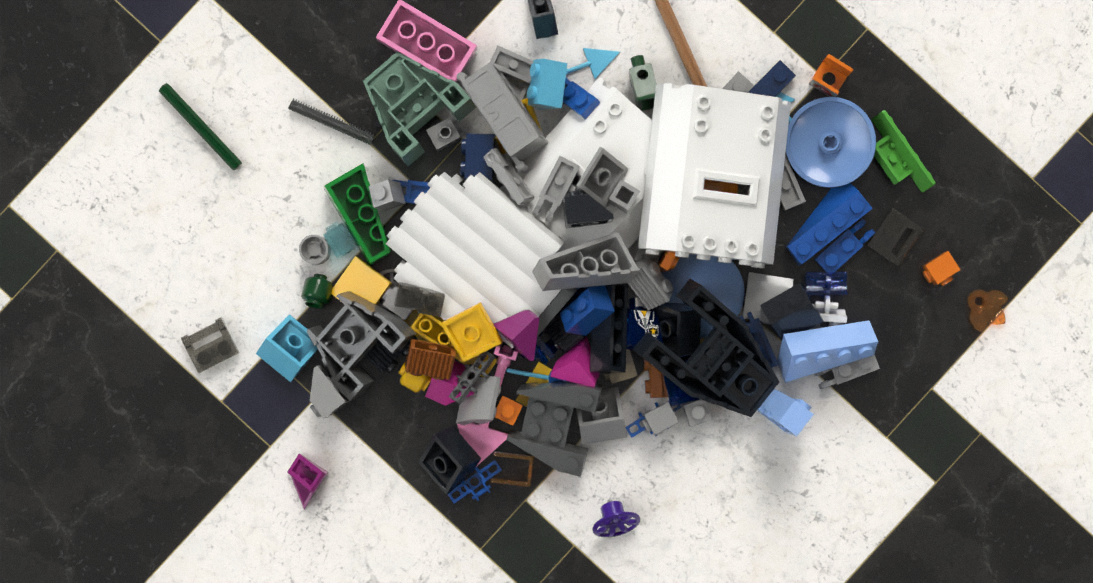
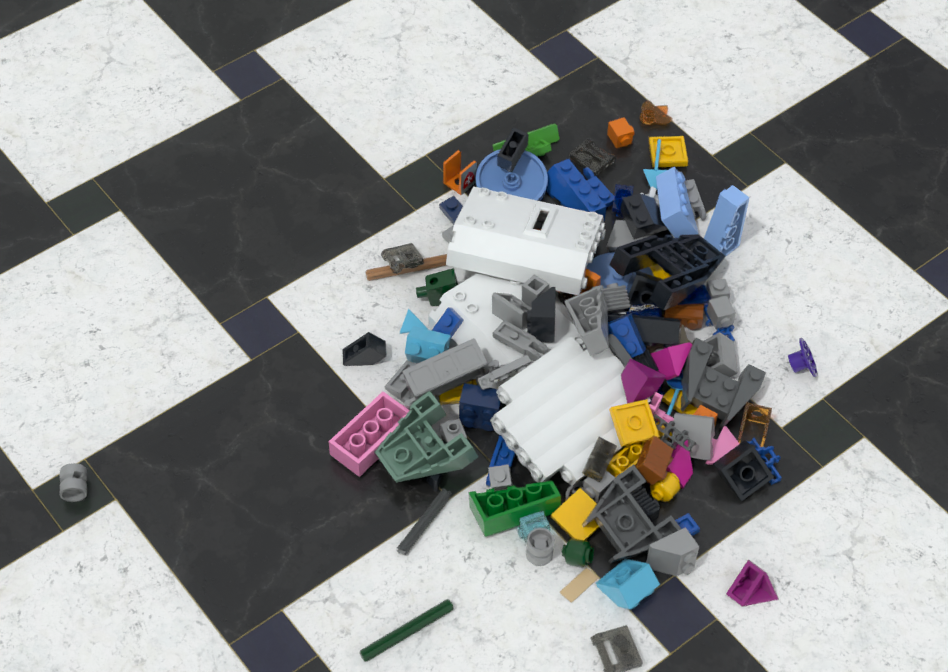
camera: 80 degrees left, 35 degrees down
none -> clear smoke plate [381,243,424,274]
none -> black brick [497,128,529,172]
none -> tan sticker [560,568,598,603]
none -> medium azure piece [643,139,667,190]
none -> yellow plate [648,136,688,167]
none -> blue tile [675,513,700,536]

